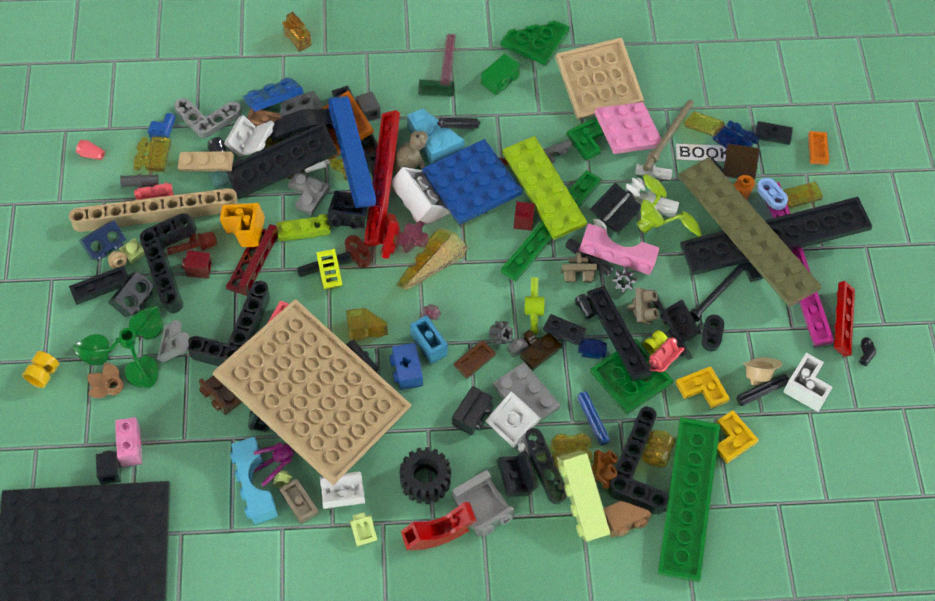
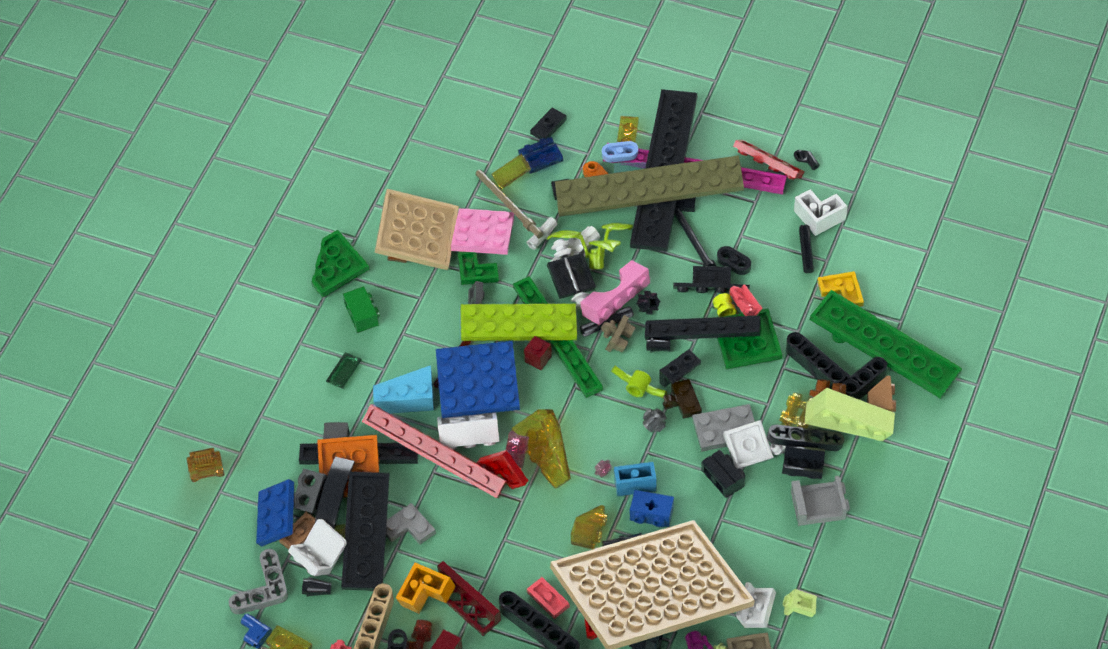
camera: 60 degrees left, 5 degrees down
tan plate [178,151,234,172] -> none
clear light blue plate [209,171,230,187] -> none
lime plate [277,214,331,242] -> none
black axle [297,251,352,277] -> none
neon yellow slope [316,249,343,290] -> none
black plate [327,191,369,229] -> none
blue beam [328,96,376,208] -> none
clear yellow arm [330,158,348,181] -> none
clear red beam [345,235,372,267] -> none
dark tan animal [393,131,428,173] -> none
black tyre [400,447,451,504] -> none
red arch [400,502,477,550] -> none
black axle [437,118,481,129] -> none
clear pink axle [440,33,456,86] -> none
reddish brown plate [454,340,496,379] -> none
flat silver piece [507,337,528,358] -> none
blue axle [577,391,610,446] -> none
clear blue brick [578,338,607,359] -> none
dark tan hips [627,288,659,325] -> none
clear yellow wheel [642,430,676,468] -> none
yellow plate [675,366,730,409] -> none
white sticker [676,144,727,162] -> none
dark brown sticker [723,144,760,180] -> none
tan piece [743,357,783,385] -> none
orange plate [808,131,829,165] -> none

